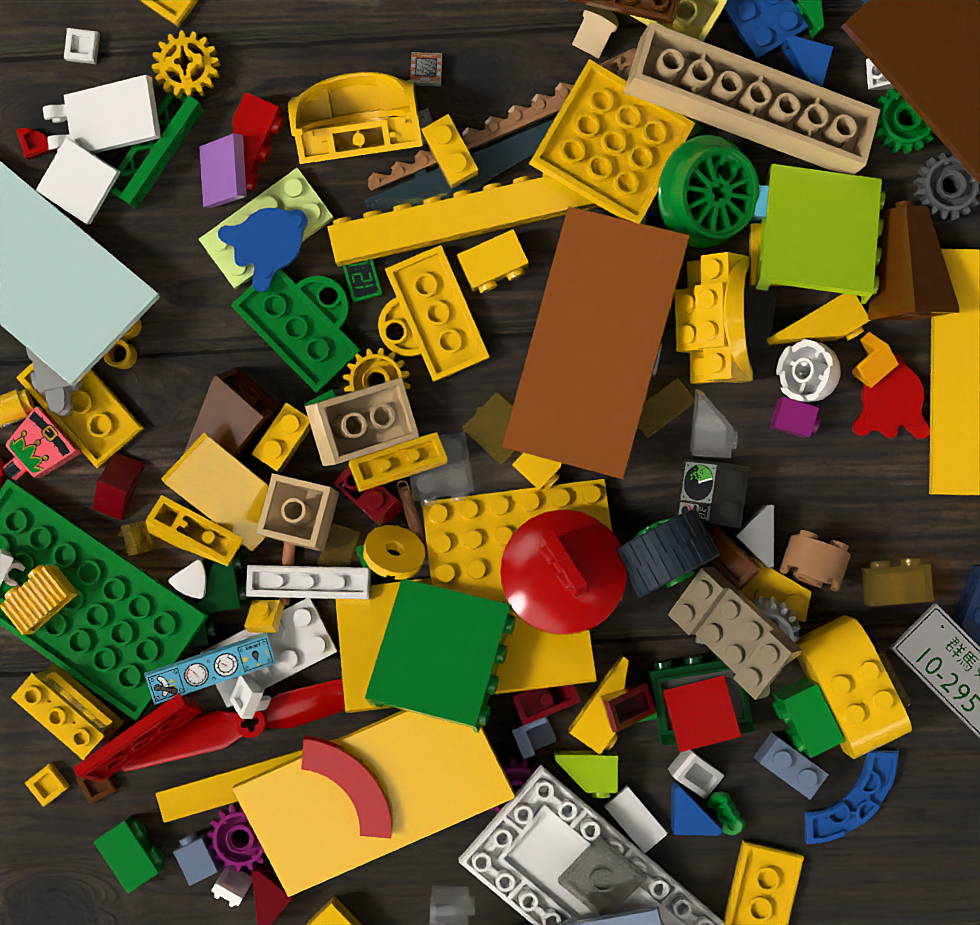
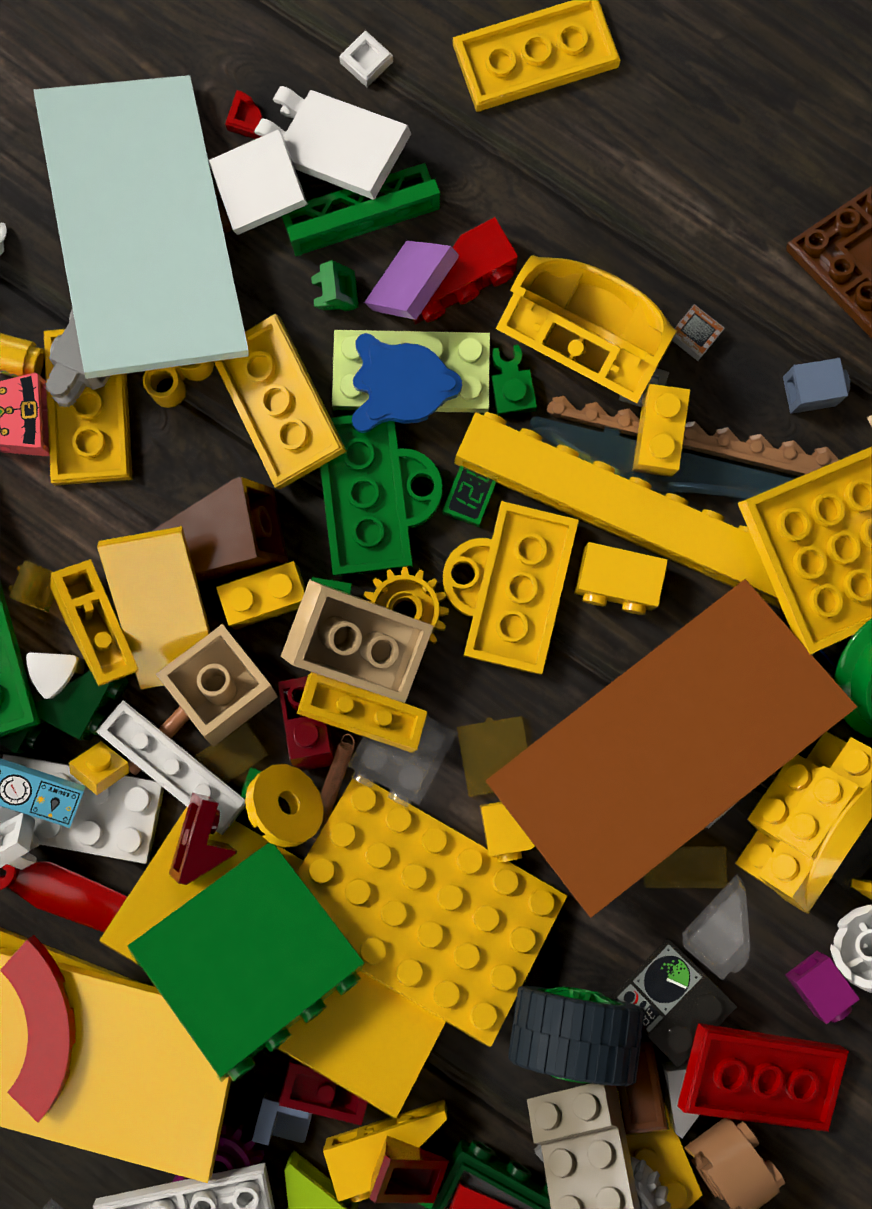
camera: 35 degrees right, 5 degrees down
dark red slope [93,452,146,520] -> none
yellow gear [152,30,220,99] -> none
red bracket [500,510,627,635] -> none
none -> dark red slope [169,792,237,885]
none -> yellow tile [214,313,347,490]
none -> green tile [311,260,359,312]
none -> green plate [491,344,537,417]
none -> red tile [677,1023,849,1132]
none -> sand blue brick [783,358,850,414]

